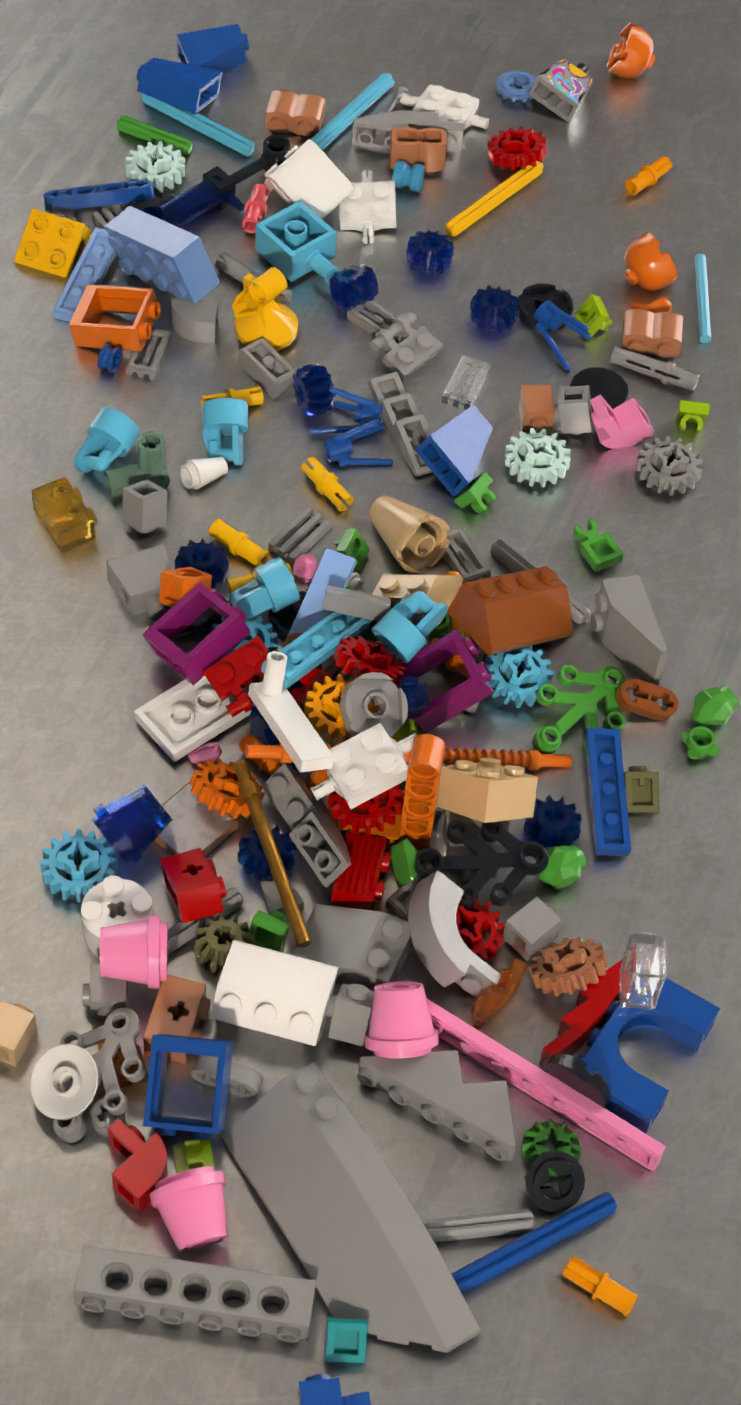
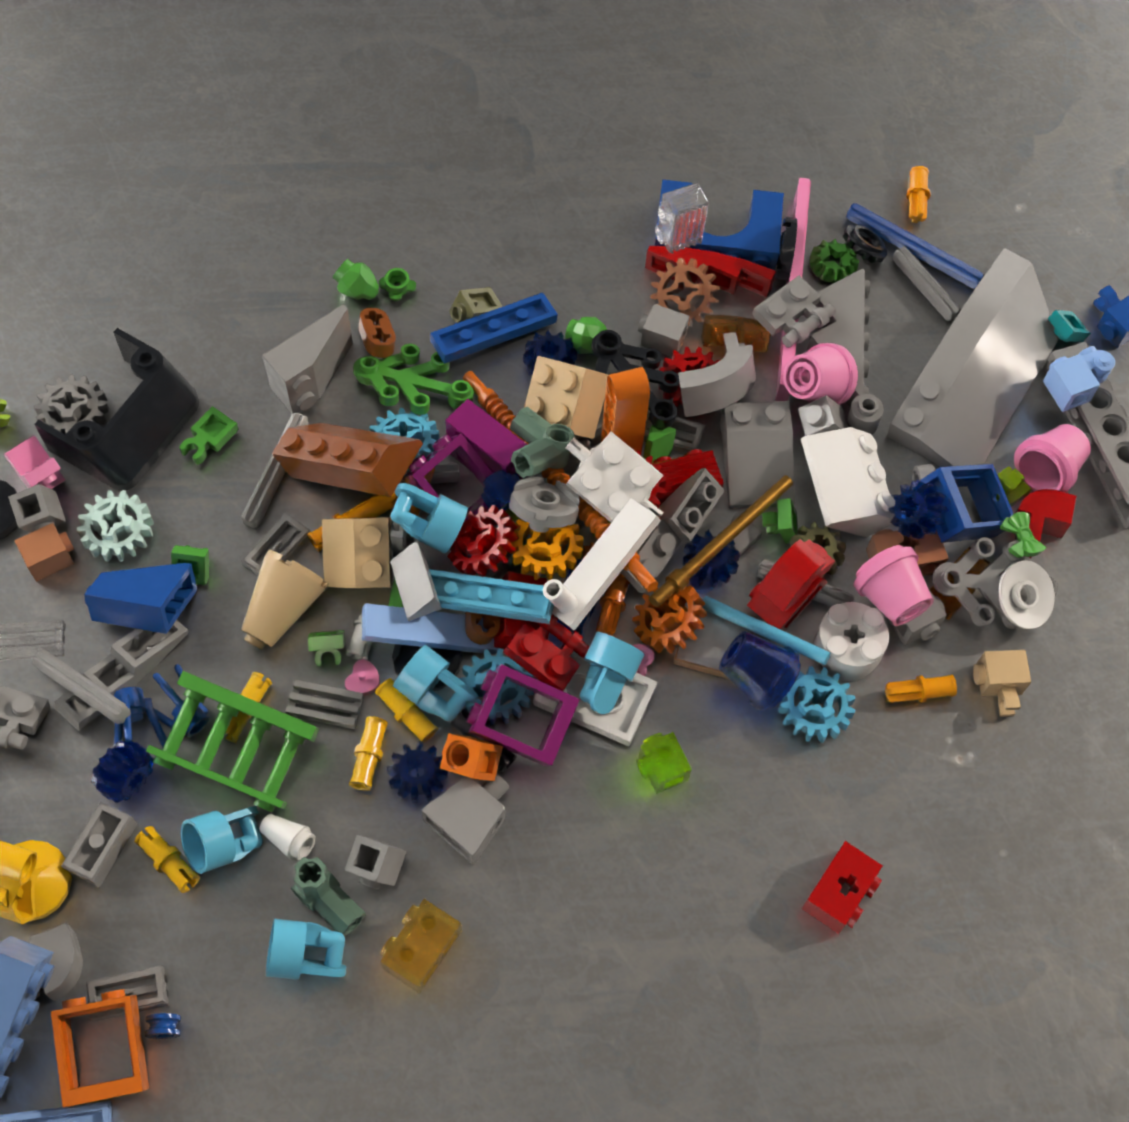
camera: 115 degrees left, 10 degrees up
none -> light grey axle [32,650,131,724]
none -> black windscreen [34,328,199,491]
none -> bright green fence [146,671,320,813]
none -> magenta window [445,399,528,495]
none -> sand green piece [510,407,575,478]
none -> medium azure piece [580,632,645,714]
none -> clear neon green brick [636,732,692,794]
none -> medium azure bar [703,596,831,665]
none -> light grey plate [752,275,836,348]
none -> red brick [757,539,835,612]
none -> light grey brick [846,394,884,435]
none -> light orange axle [885,674,957,703]
none -> clear blue gear [888,480,949,539]
none -> bright green piece [1000,512,1046,558]
none -> light blue brick [1043,346,1115,412]

